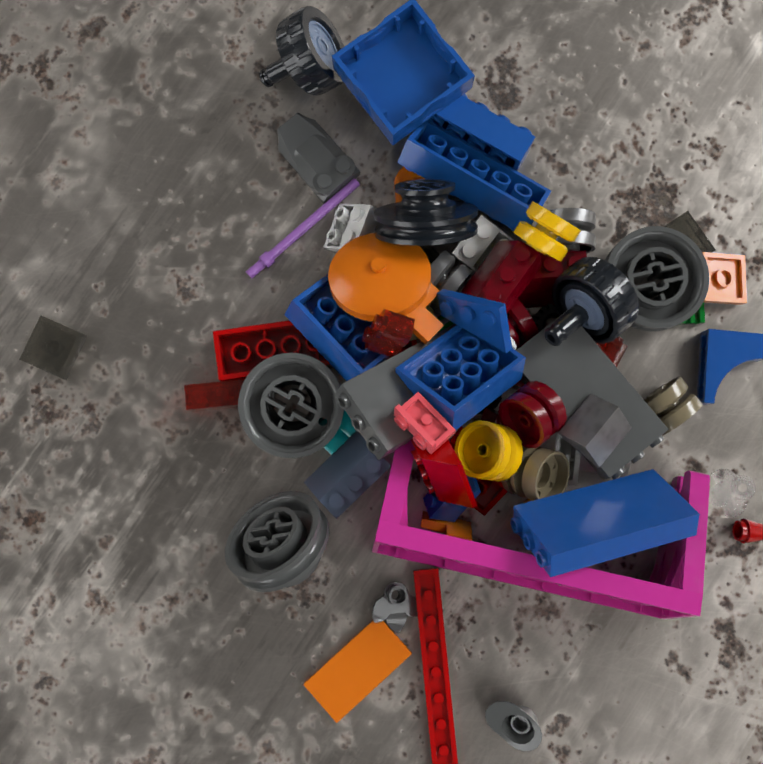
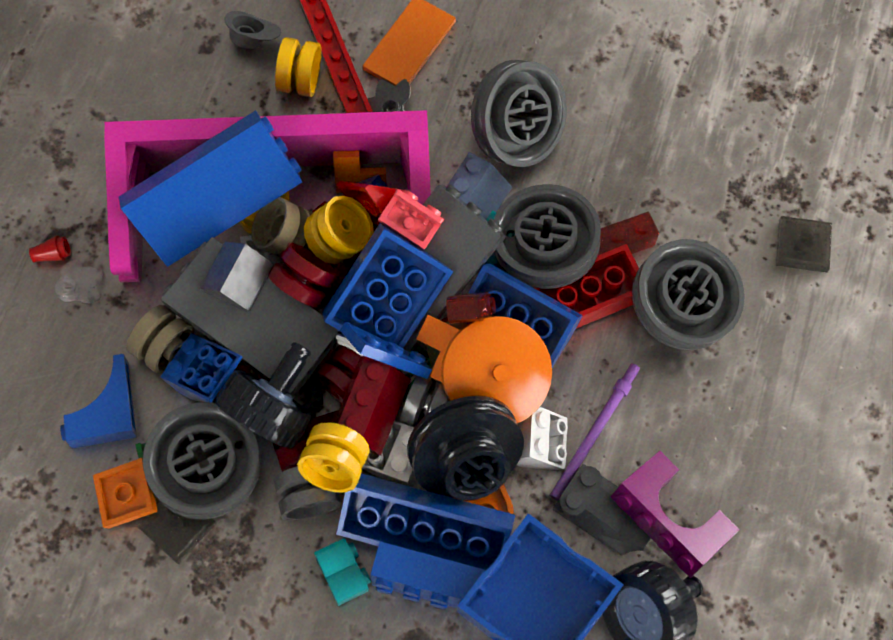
camera: 160 degrees right, 15 degrees down
none -> blue slope [160,333,243,403]
none -> yellow wheel [275,37,321,97]
none -> teal brick [314,538,371,606]
none -> magenta arch [610,451,740,578]
none -> dark grey wheel [632,239,745,350]

